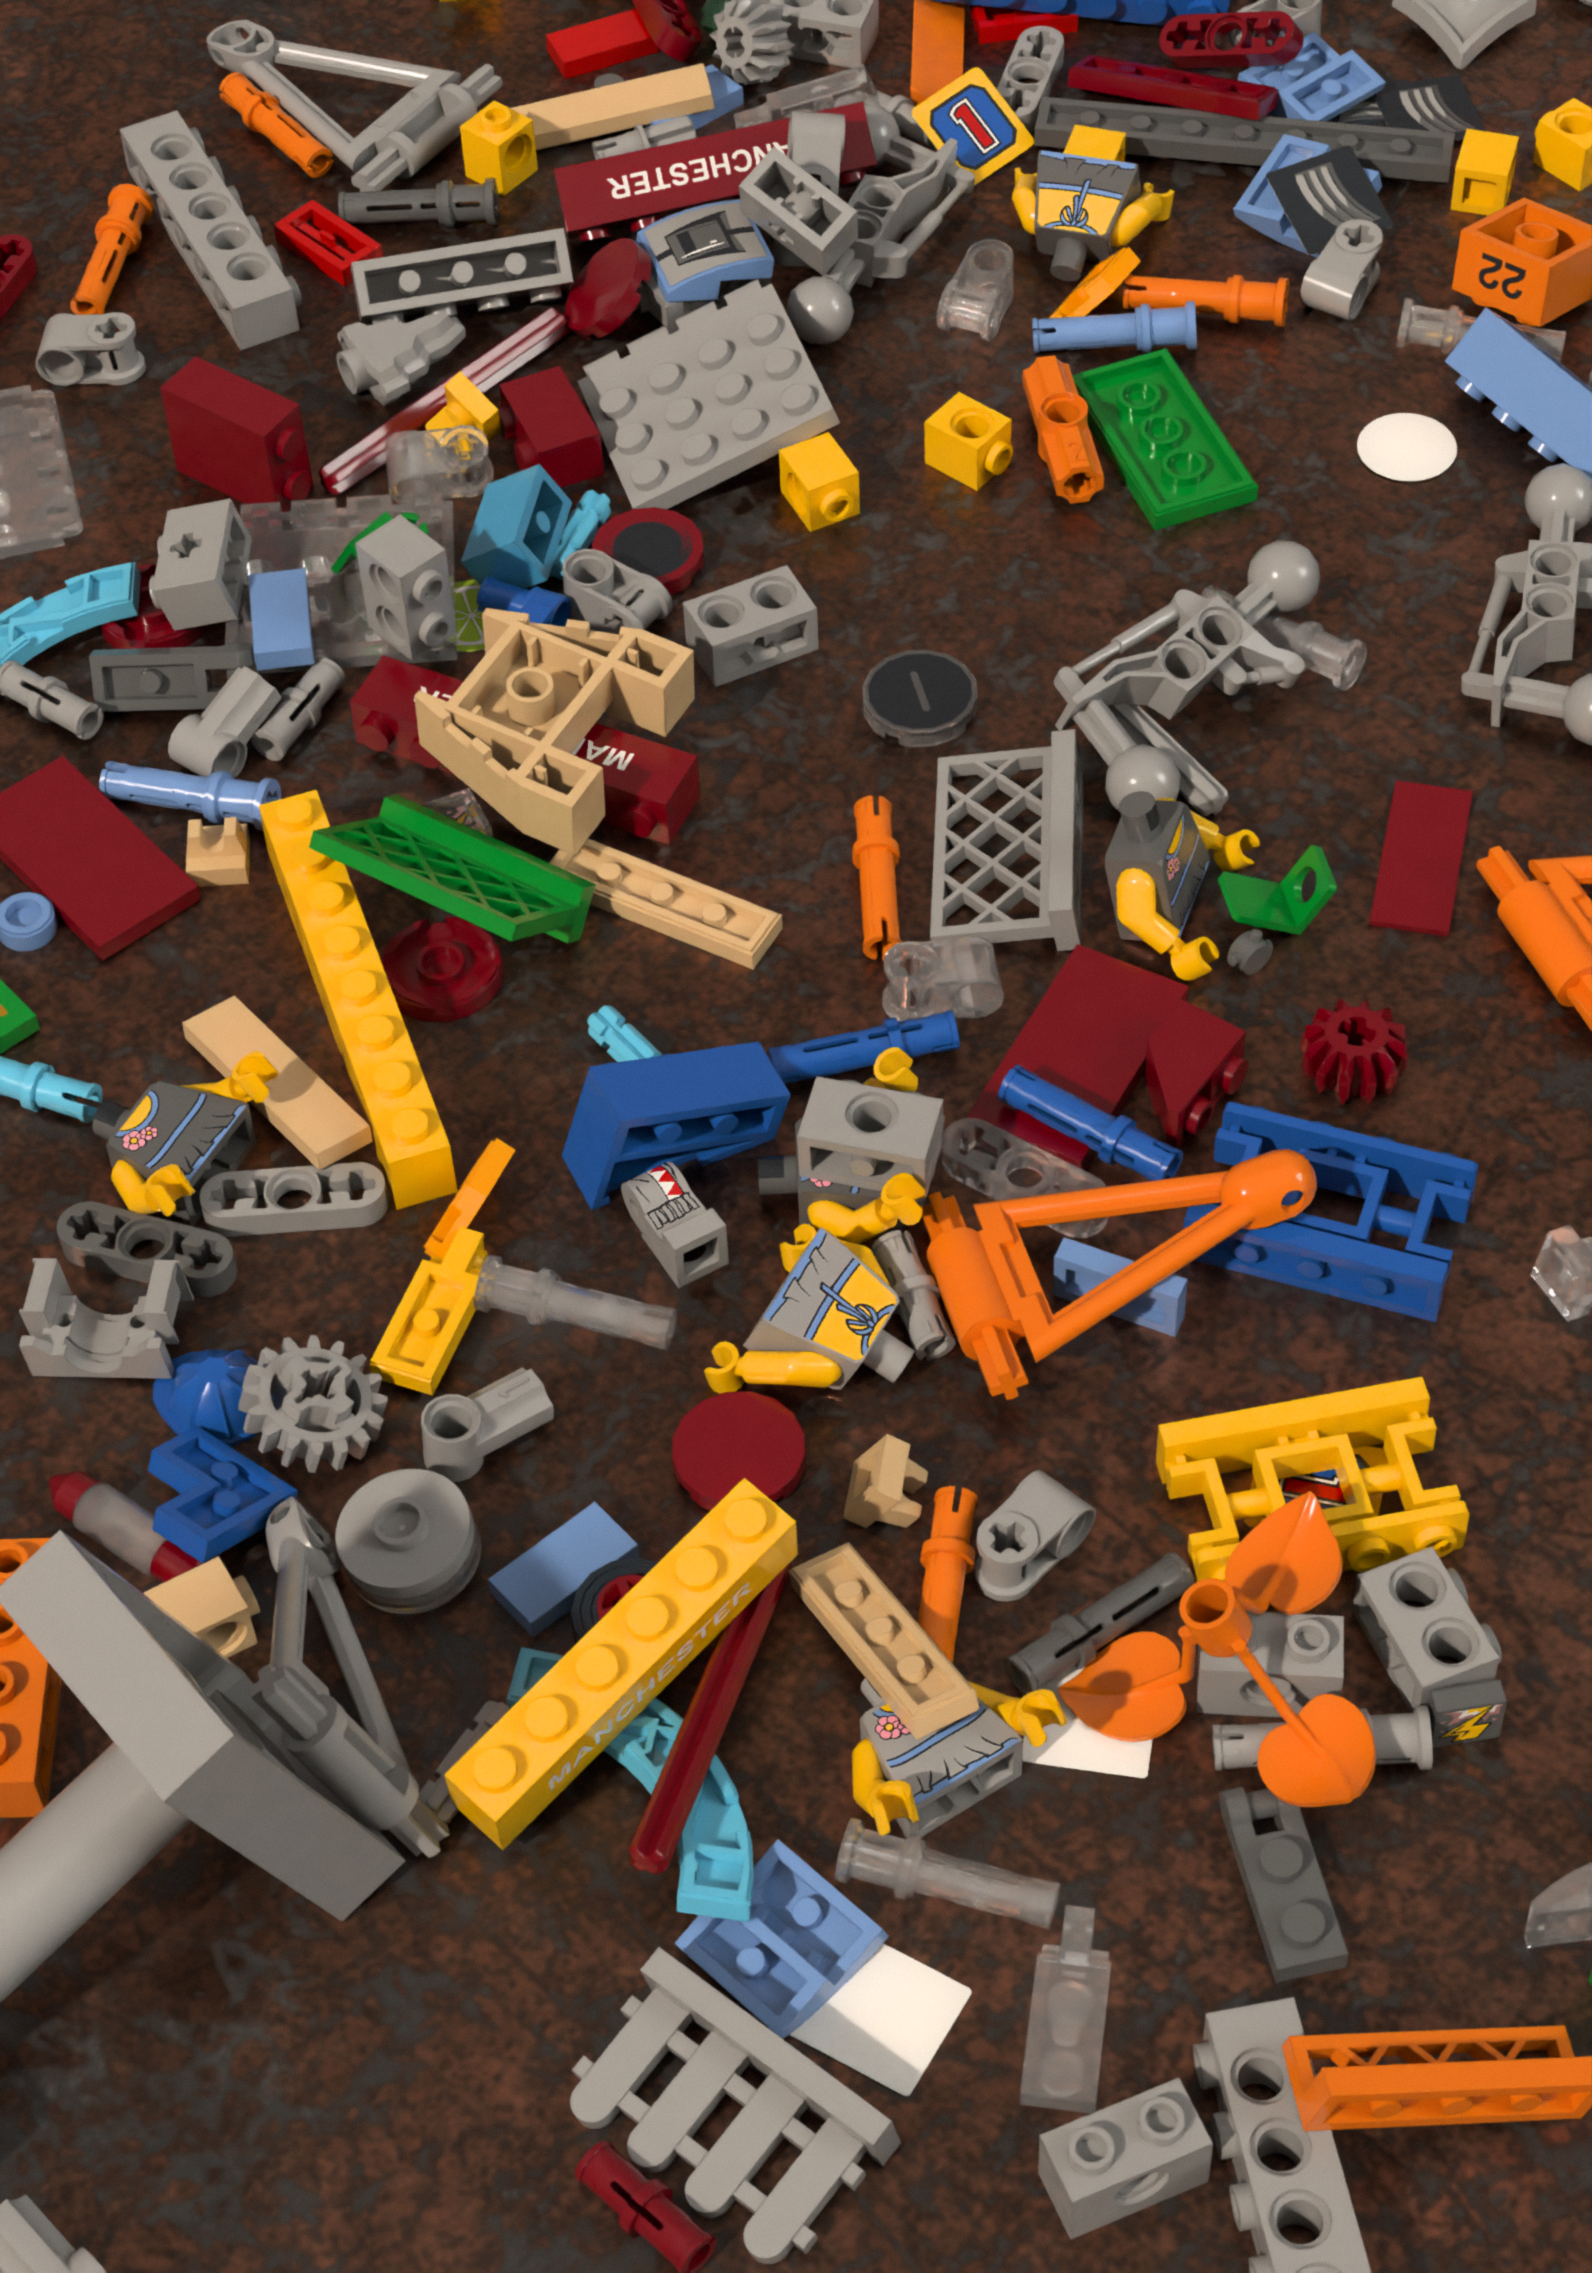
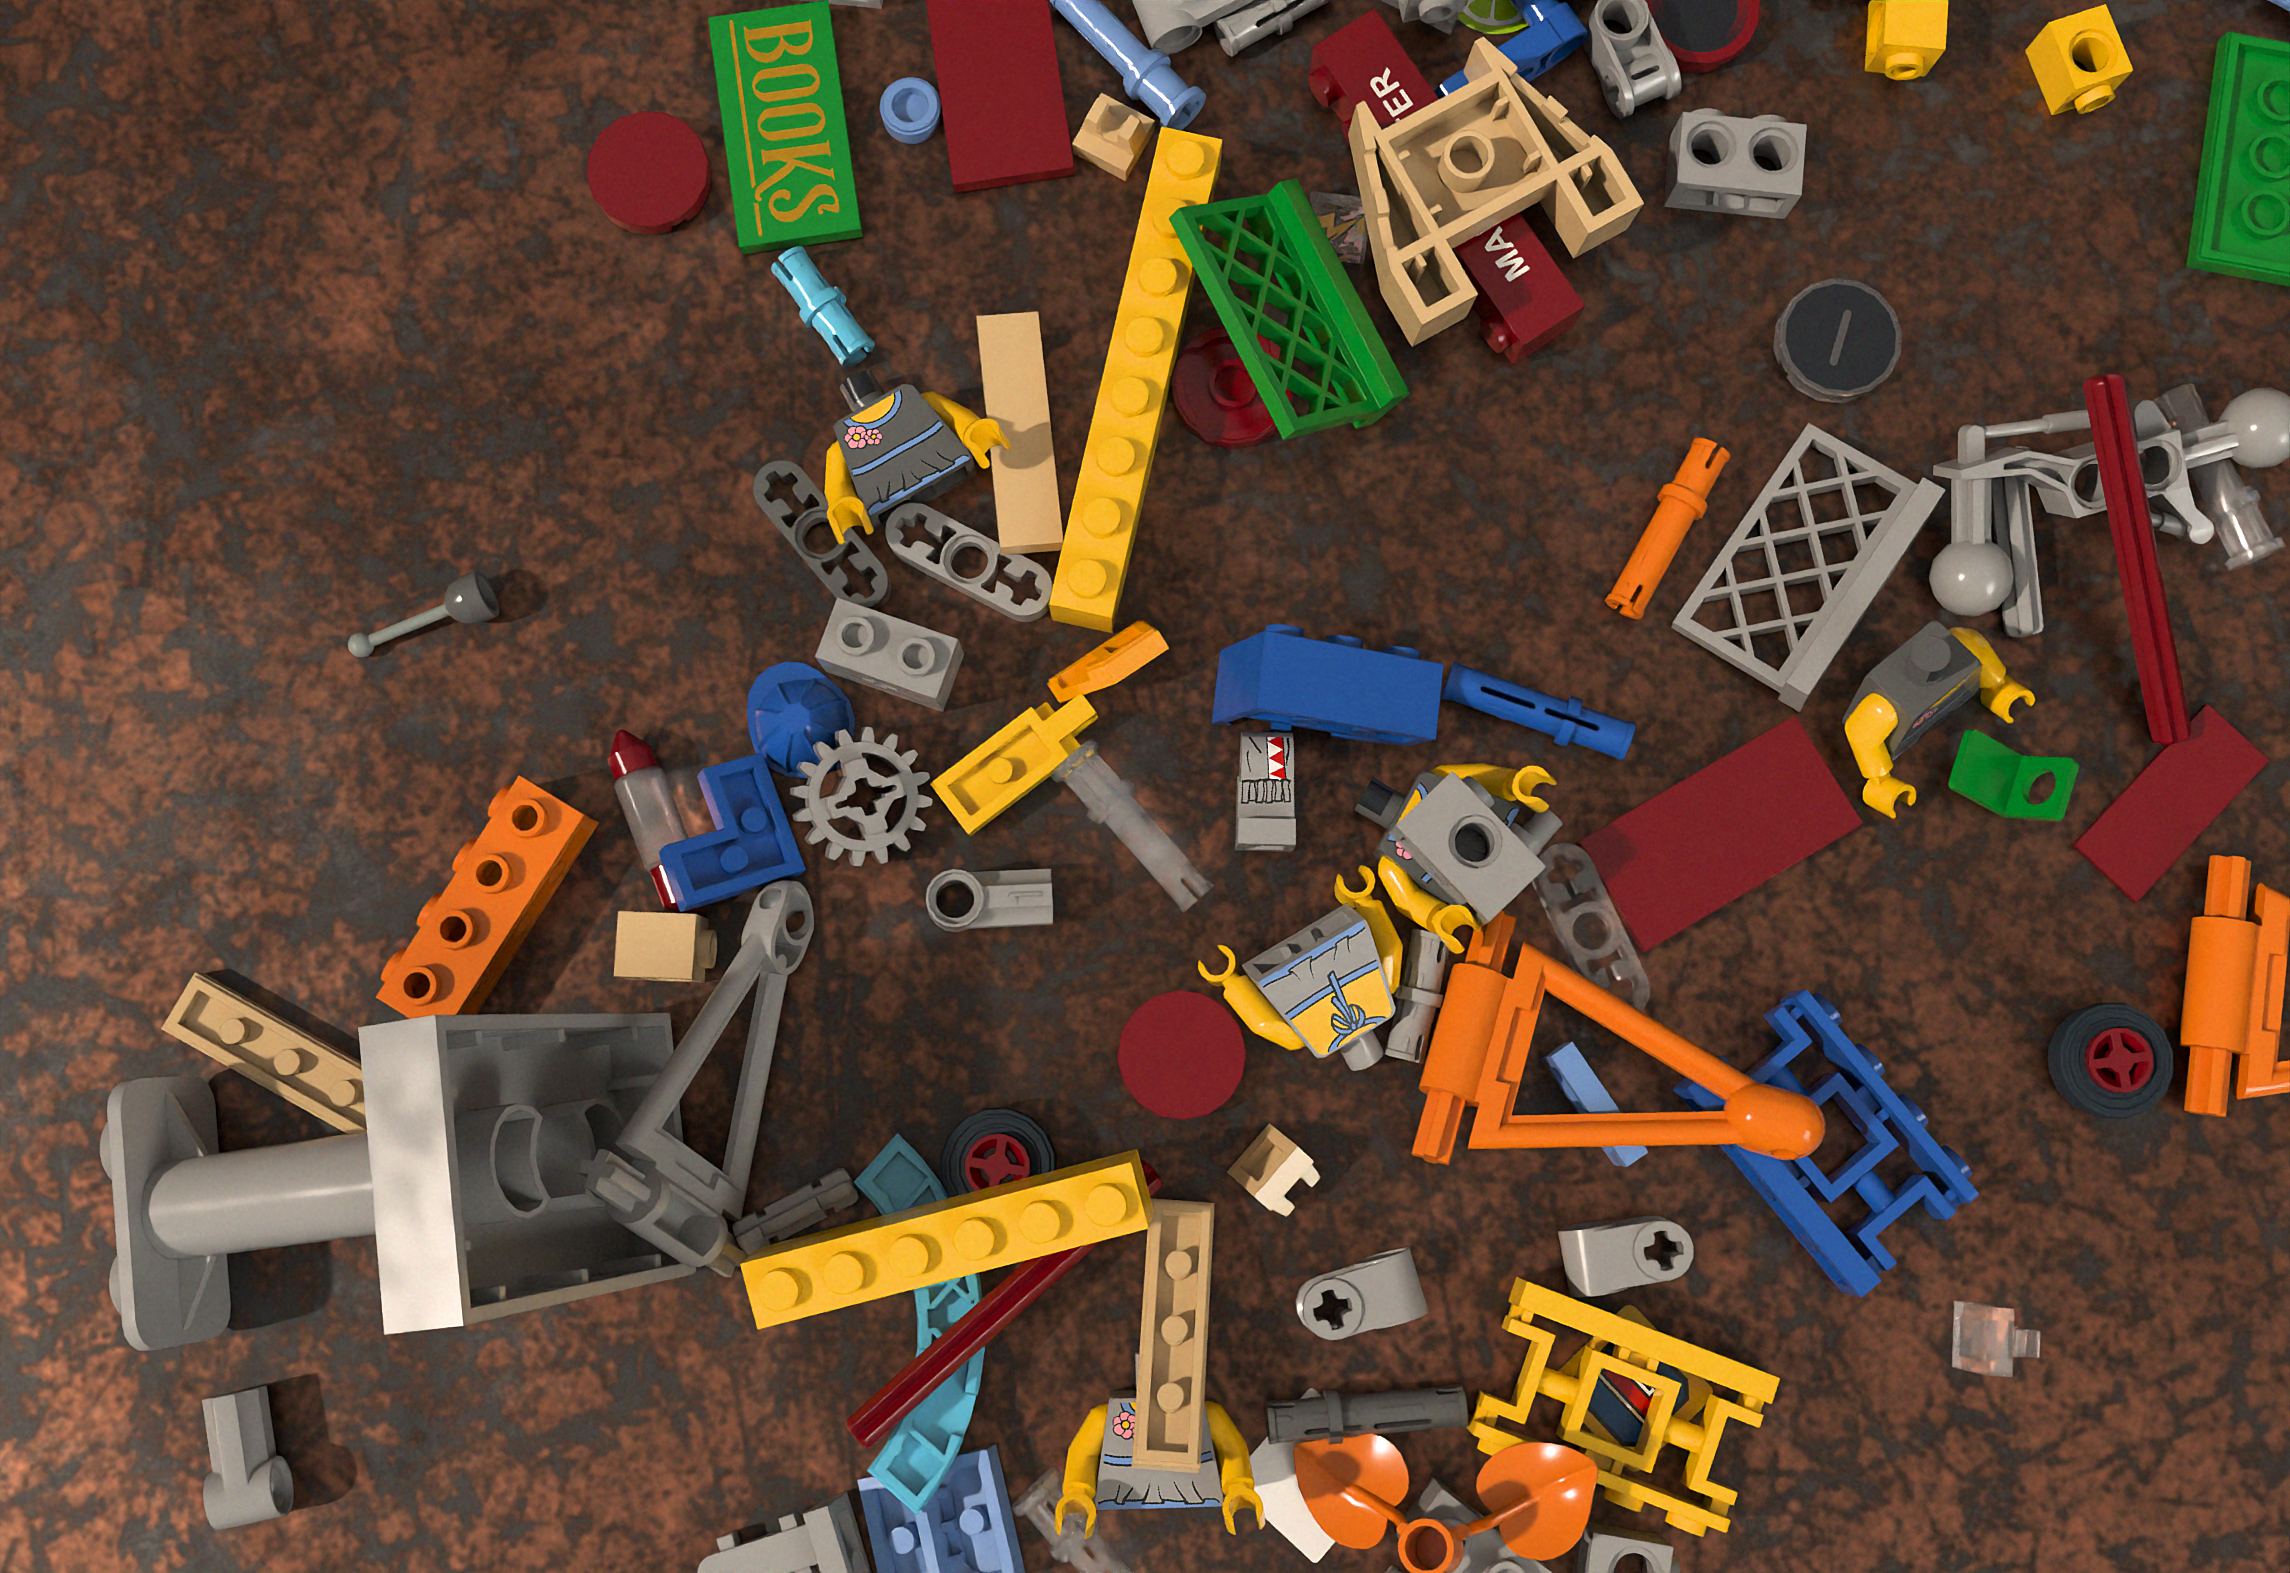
camera: 30 degrees right, 30 degrees up
light grey piece [19,1258,194,1379] -> none
light grey piece [335,1469,481,1614] -> none
medium blue tile [488,1501,640,1638] -> none
tan tile [549,838,783,970] -> none
medium azure axle [587,1005,662,1062] -> none
clear piece [882,935,1004,1022] -> none
orange pin [917,1486,979,1664] -> none
blue pin [998,1064,1183,1181] -> none
orange piece [1022,355,1104,504] -> none
dark red slope [1145,999,1248,1149] -> none
dark grey piece [1227,929,1273,975] -> none
dark red gear [1301,998,1409,1105] -> none
none -> light grey brick [815,598,964,712]
none -> light grey piece [1558,1215,1694,1297]
none -> black wheel [2048,1003,2173,1119]
none -> dark red axle [2083,372,2192,745]

